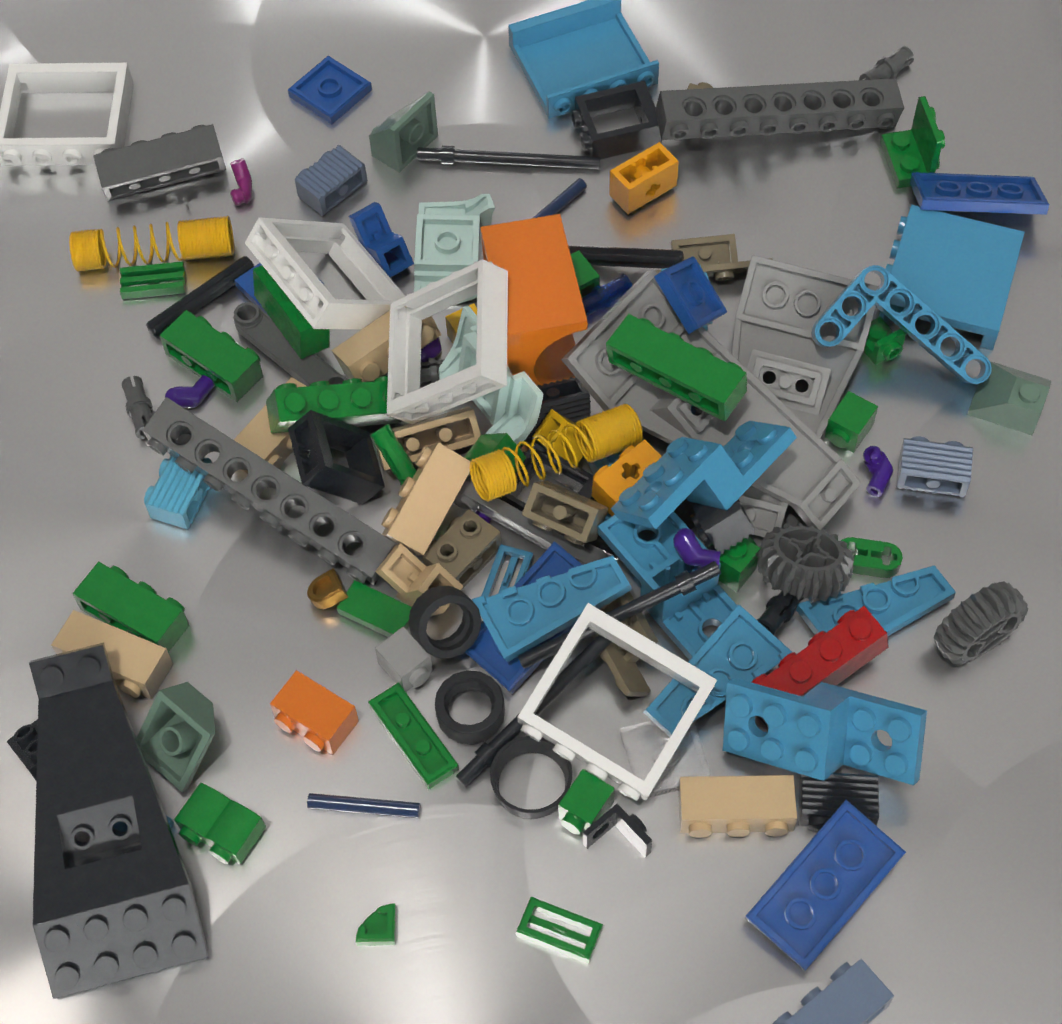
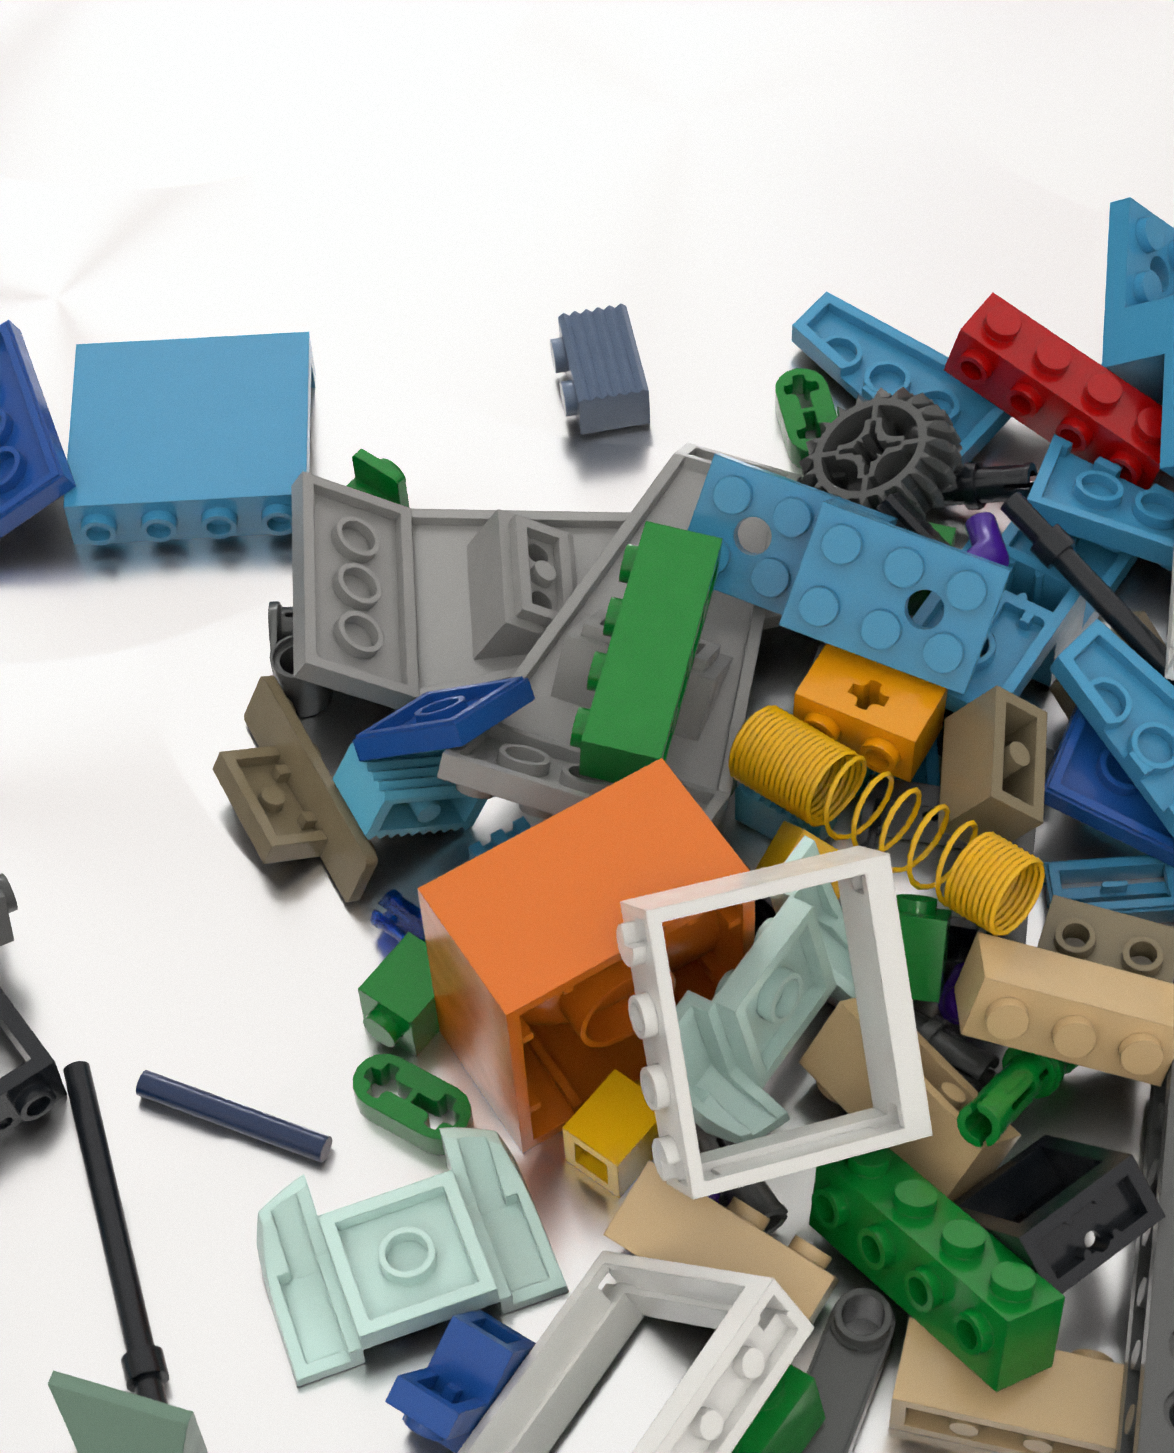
camera: 110 degrees left, 5 degrees down
black axle [568,245,684,269] -> none
light orange brick [609,142,679,214] -> none
dark azure beam [811,265,992,384] -> none
green brick [825,391,878,453] -> none
dark purple arm [863,446,893,497] -> none
dark grey gear [933,581,1028,665] -> none
sand green slope [967,361,1051,436] -> none

